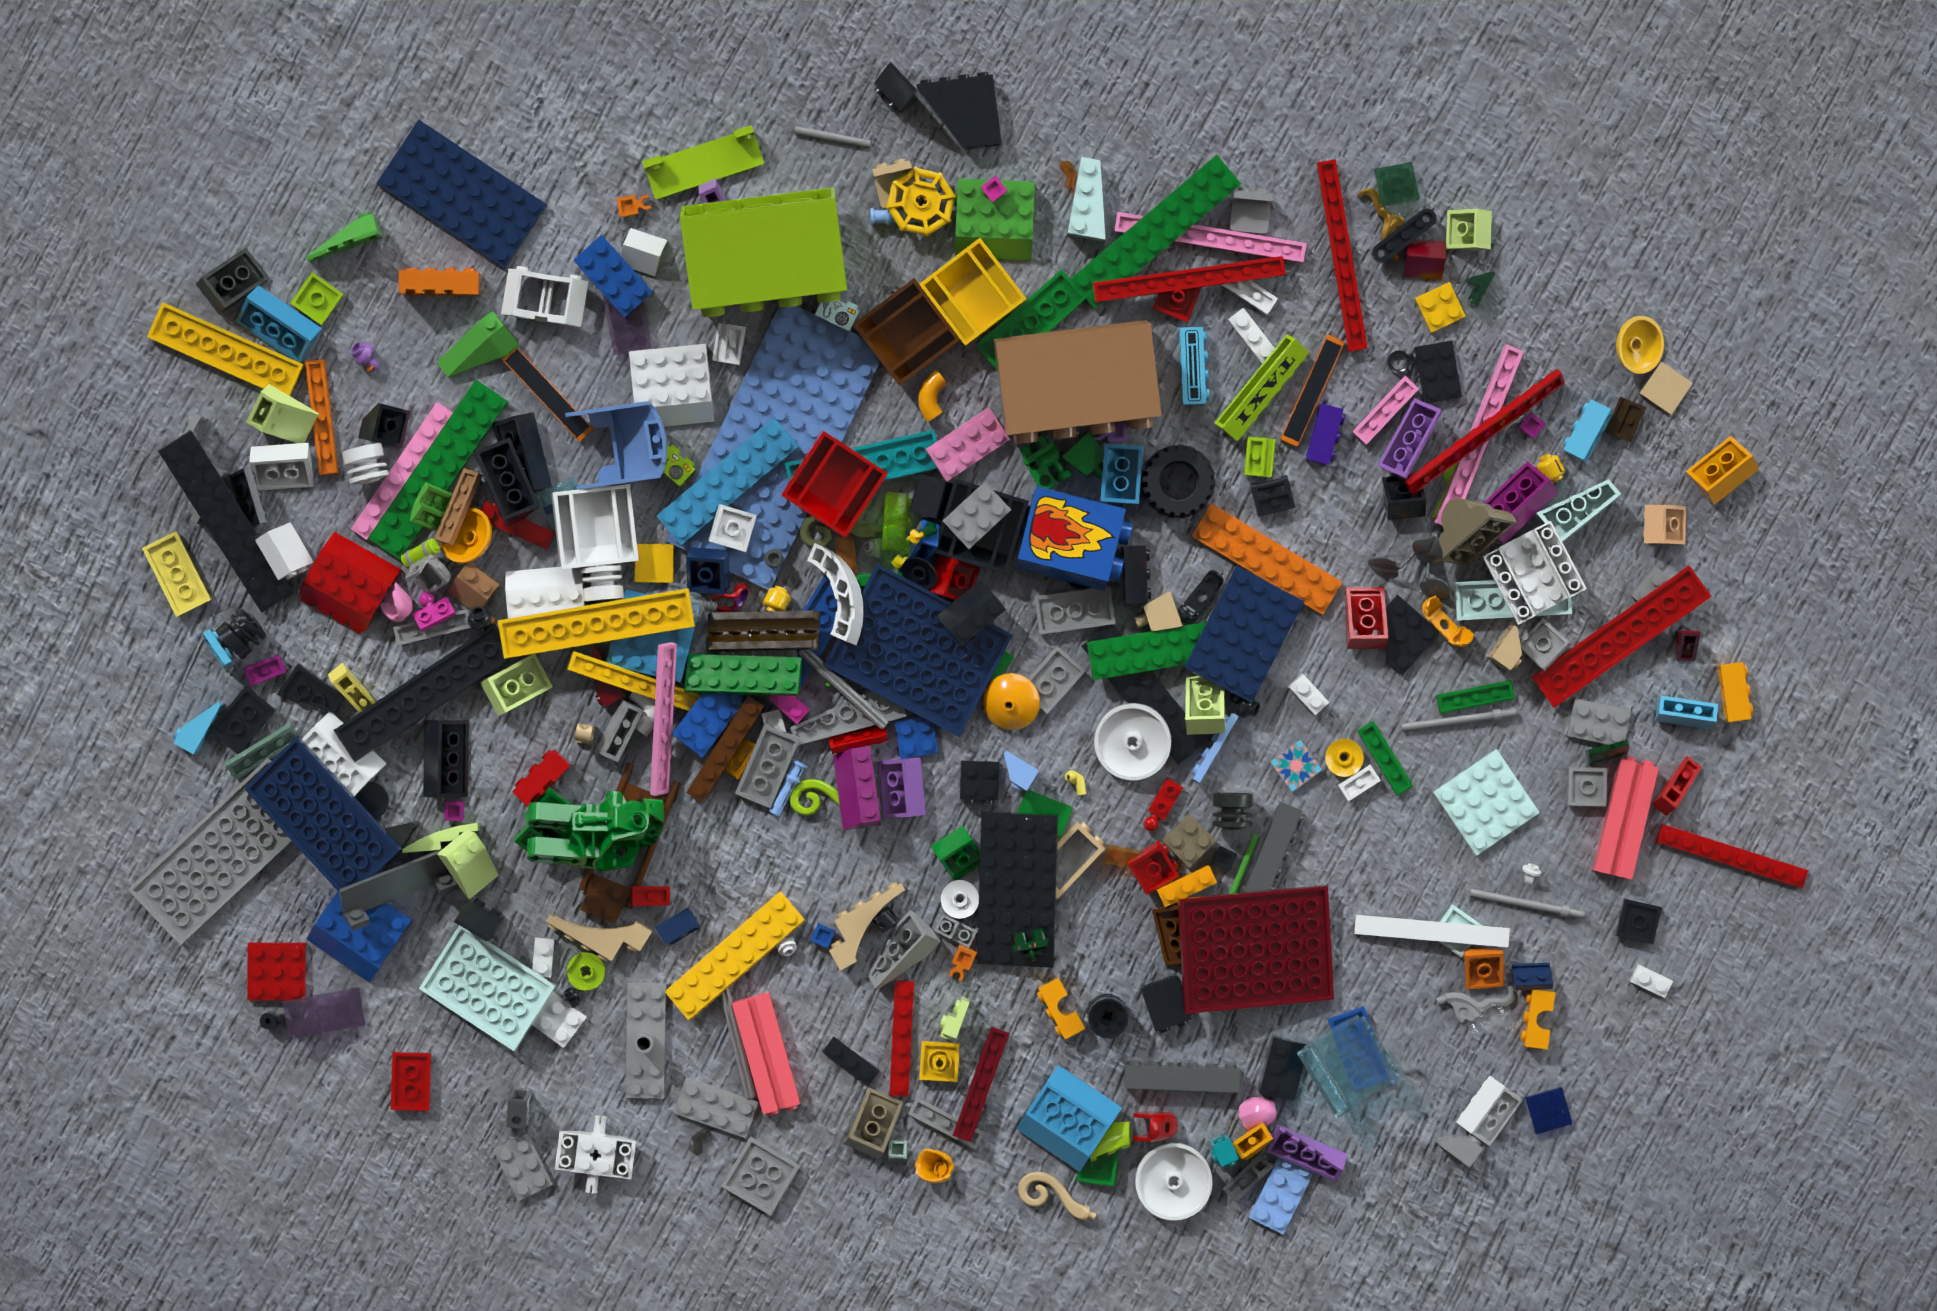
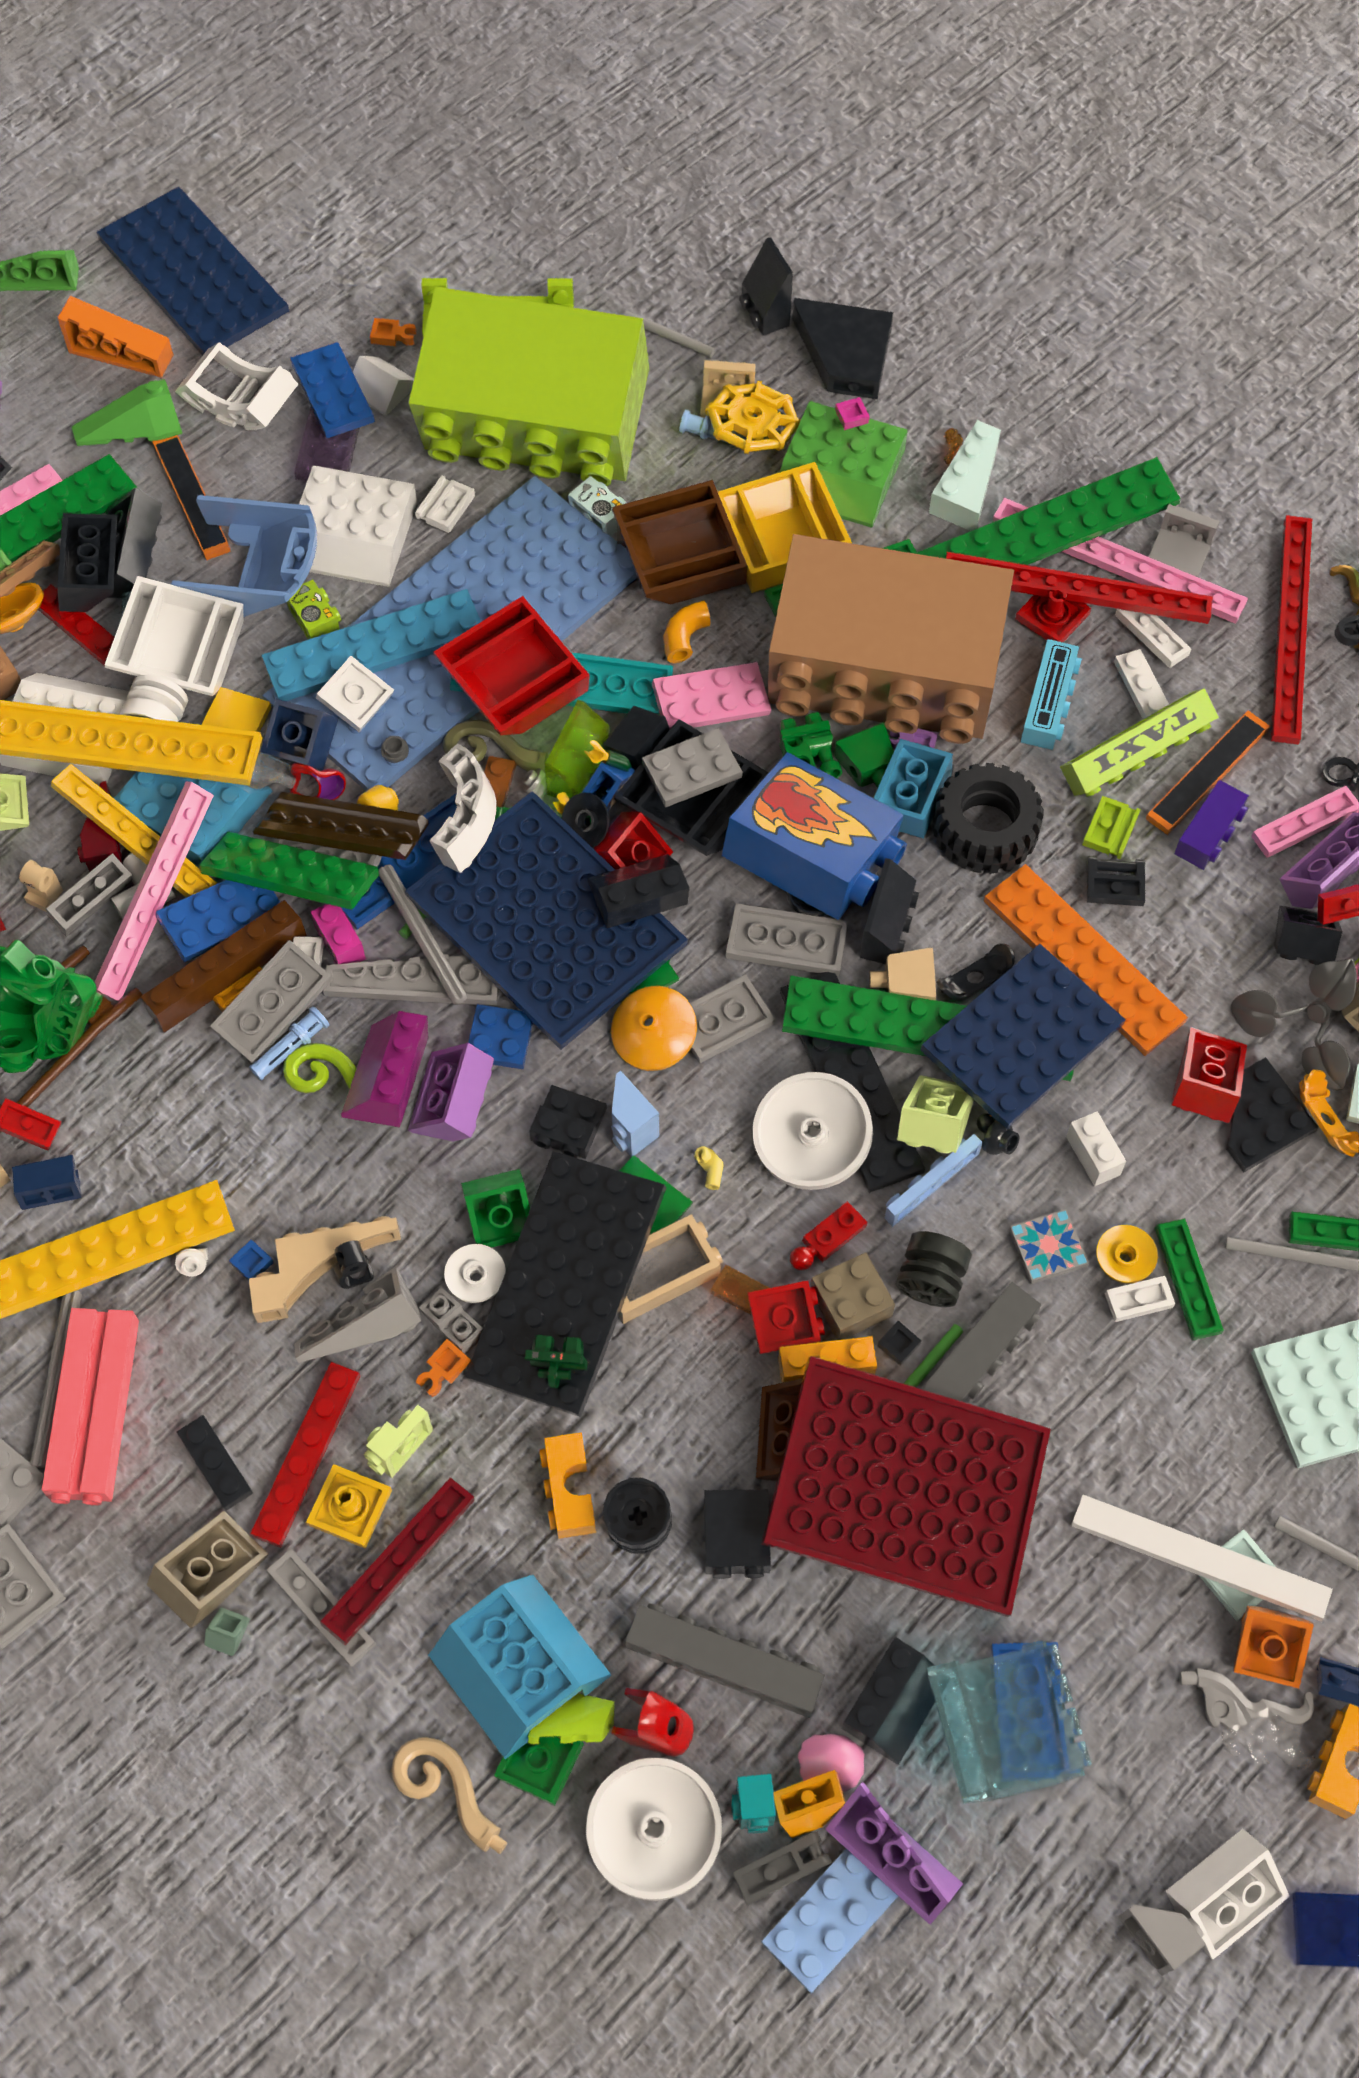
camera: 15 degrees right, 25 degrees down
red plate [829,726,888,754] -> none
light orange hair [915,1149,954,1183] -> none

